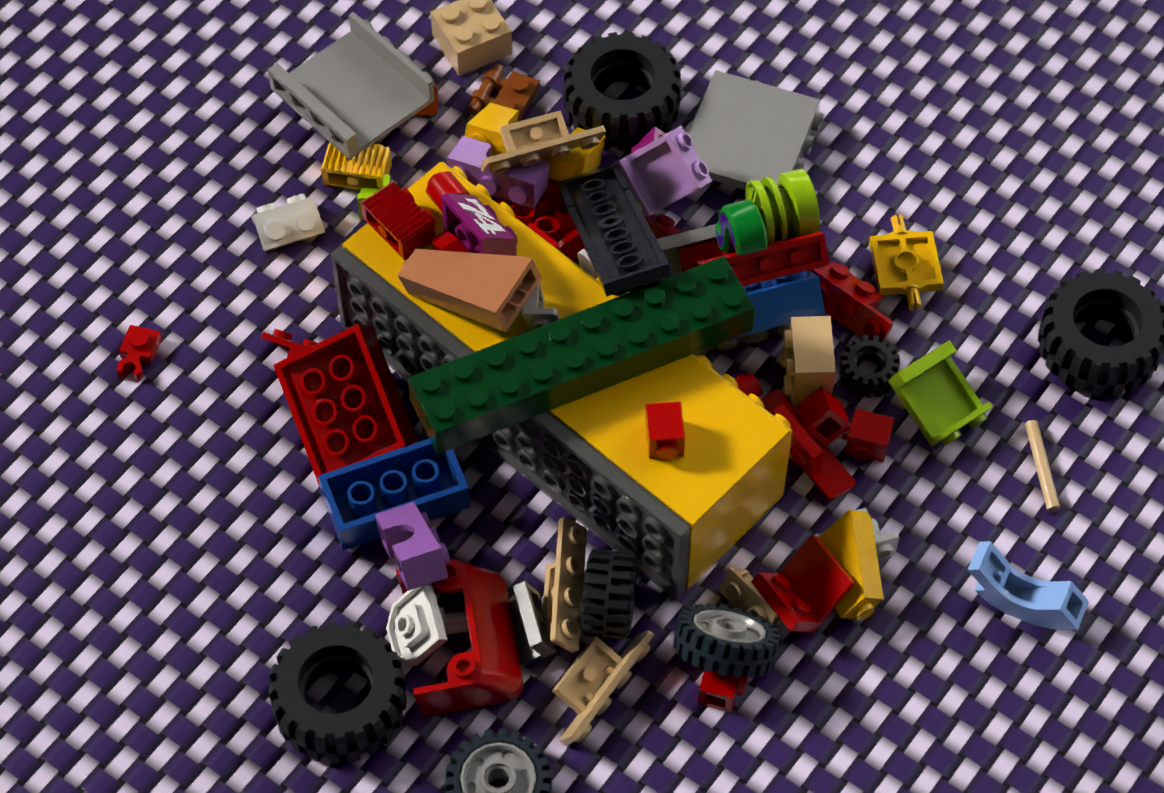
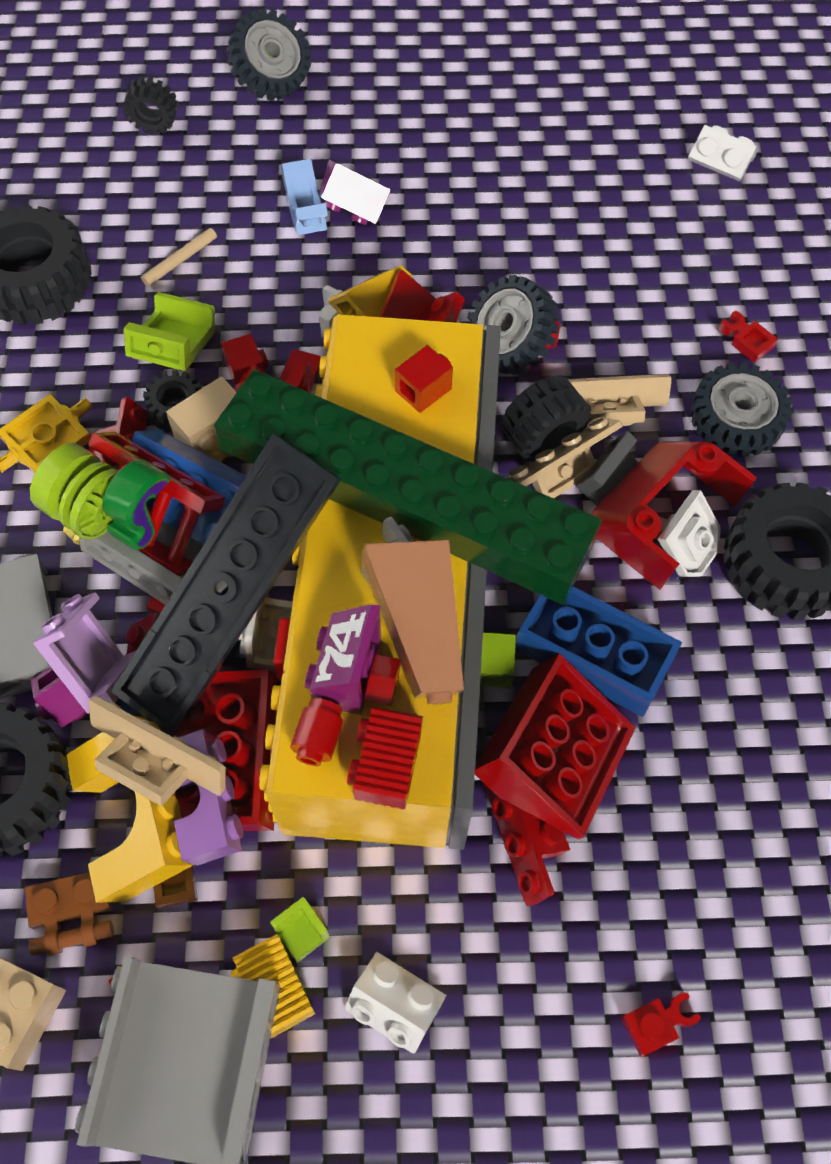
camera: 130 degrees left, 5 degrees up
medium lavender arch [375,502,450,591] -> none
none -> slope [318,160,390,225]

